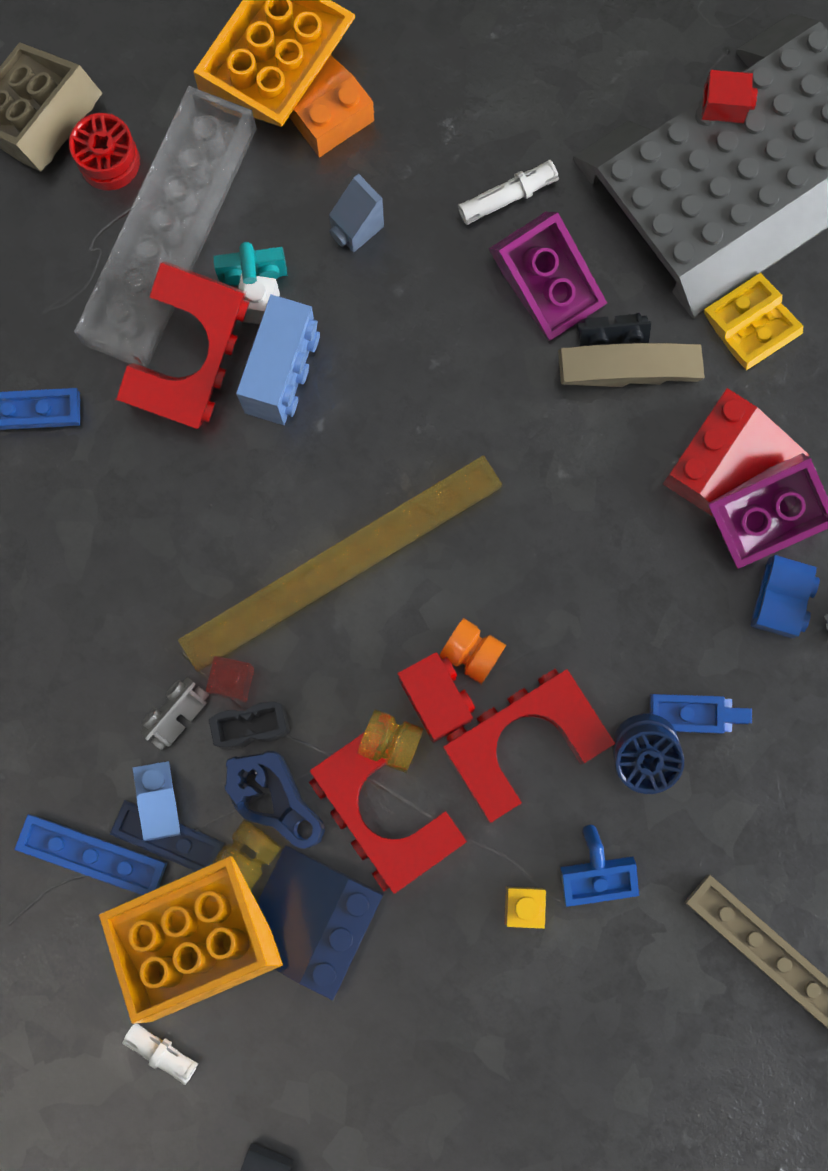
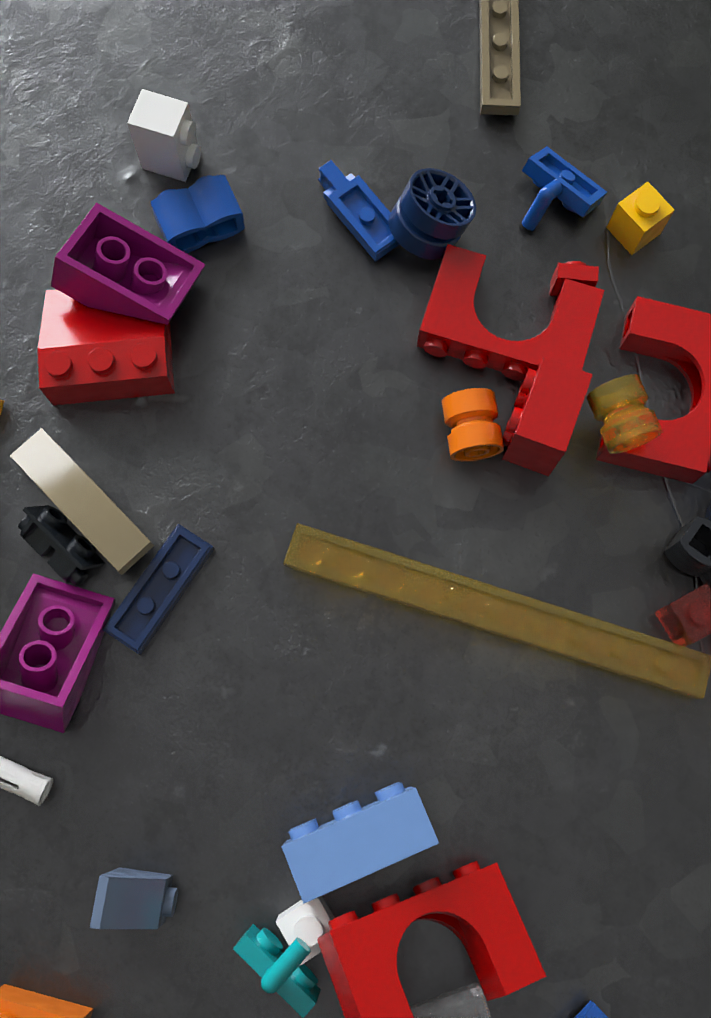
camera: 135 degrees left, 5 degrees down
none -> dark blue tile [103,524,215,655]
none -> red plate [550,261,599,296]

